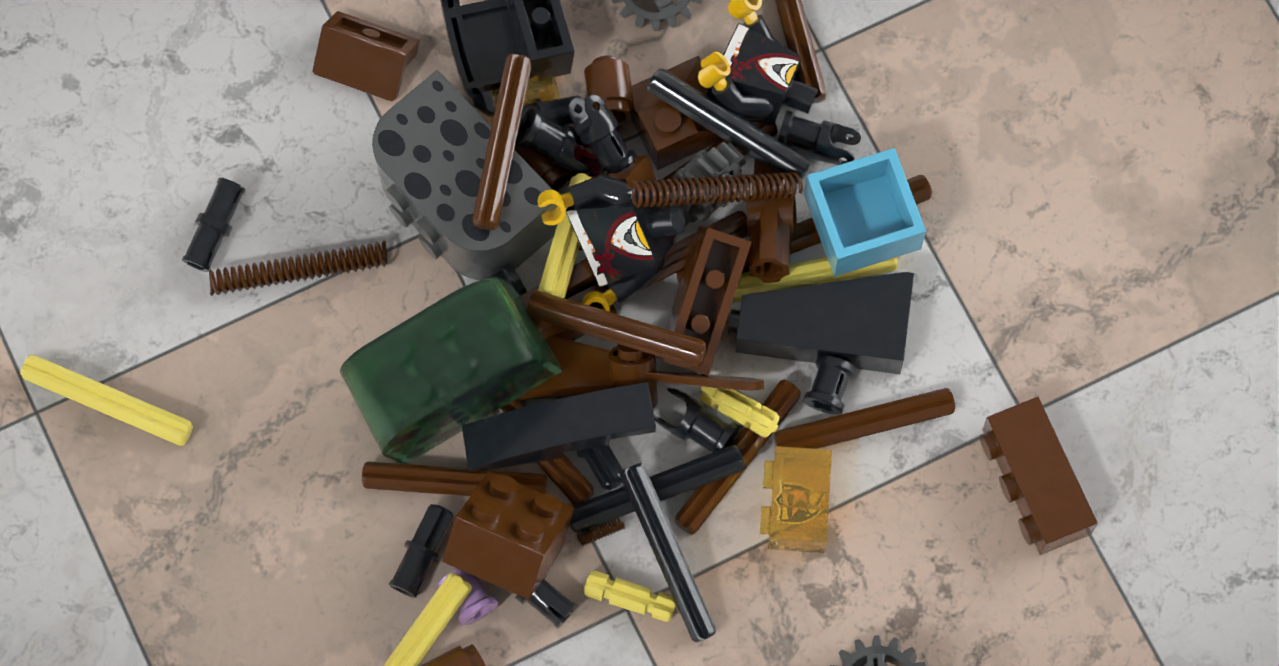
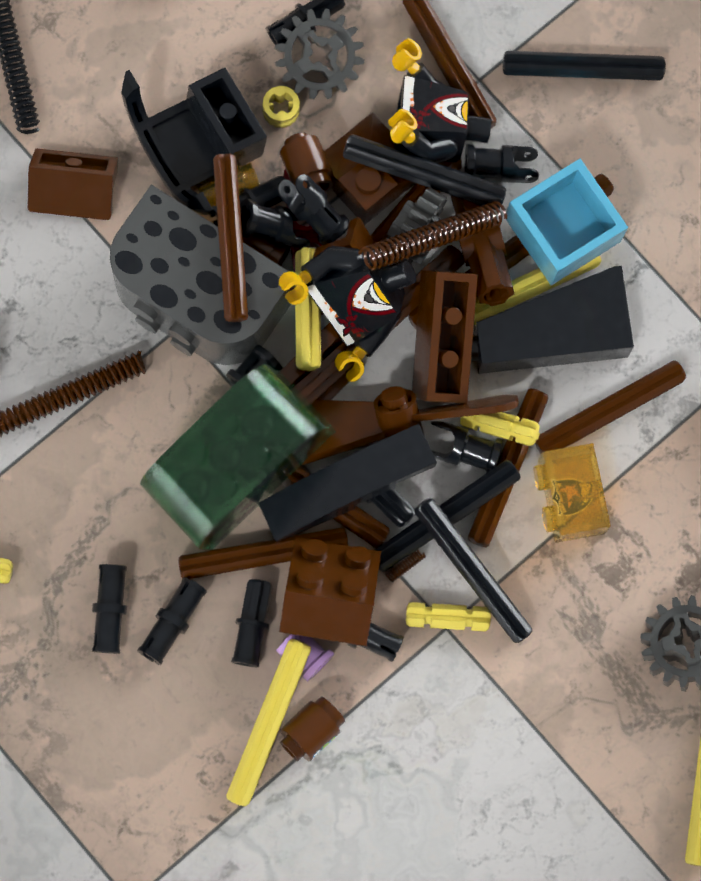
camera: 25 degrees left, 5 degrees up
reddish brown axle [527,291,706,367] -> none
black bush [803,355,856,415] -> none
none -> black pin [92,564,127,654]
none -> black pin [137,577,207,665]
none -> light yellow bush [263,86,300,128]
none -> black axle [502,51,666,81]

